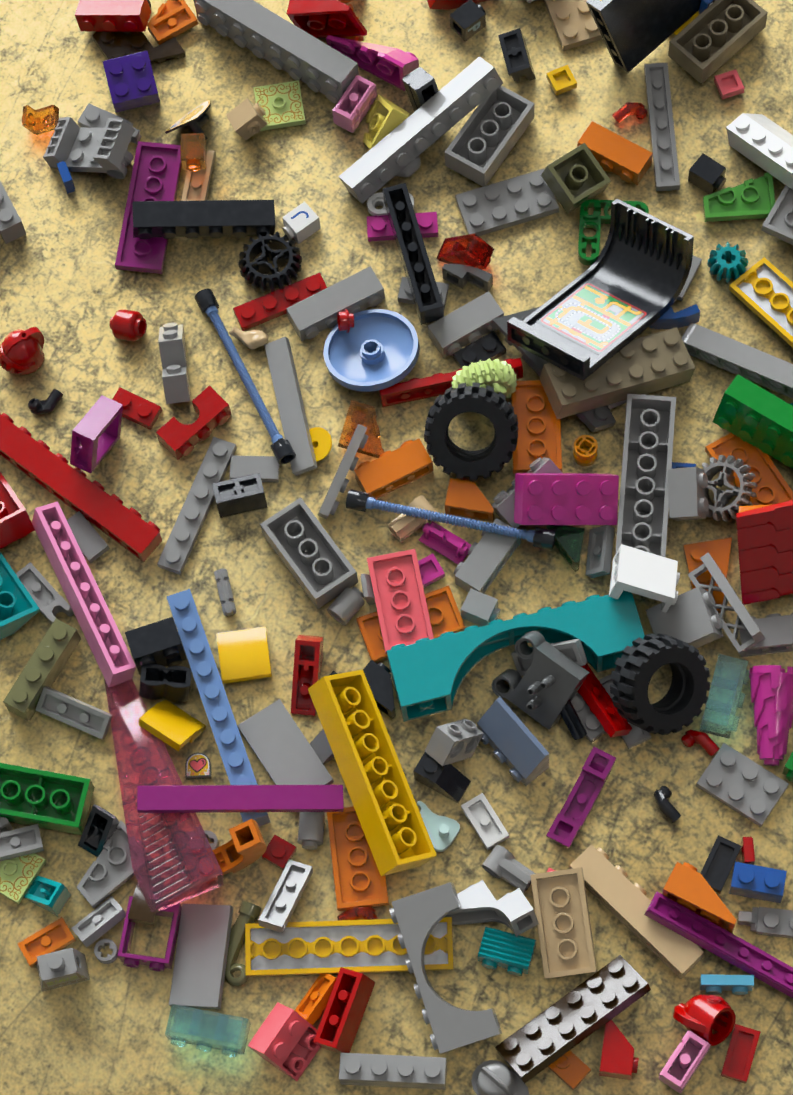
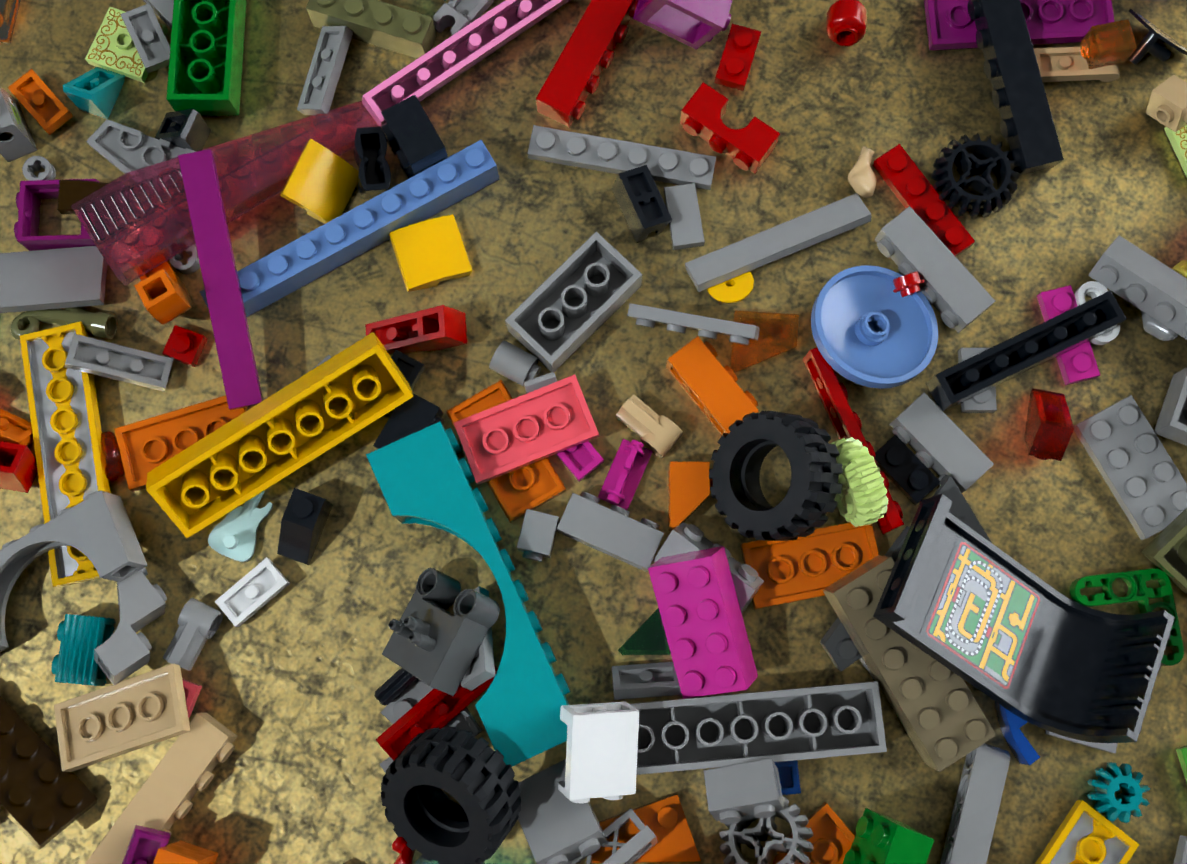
camera: 75 degrees right, 10 degrees up
light grey tile [67,511,110,563] -> none
light grey plate [71,896,126,948] -> none
light grey arch [158,322,191,404] -> none
tile [185,753,212,780] -> none
medium blue hose [195,289,296,465] -> none
light grey axle [214,569,236,616] -> none
light grey tile [237,699,334,785] -> none
white brick [282,201,321,244] -> none
light grey brick [297,812,325,850] -> none
medium blue hose [346,489,556,550] -> none
light grey brick [425,719,484,766] -> none
dark grey slope [442,264,493,292] -> none
sand blue slope [477,697,549,786] -> none
magenta slope [546,747,616,848] -> none
light orange wheel [573,435,598,466] -> none
black arm [654,786,681,823] -> none

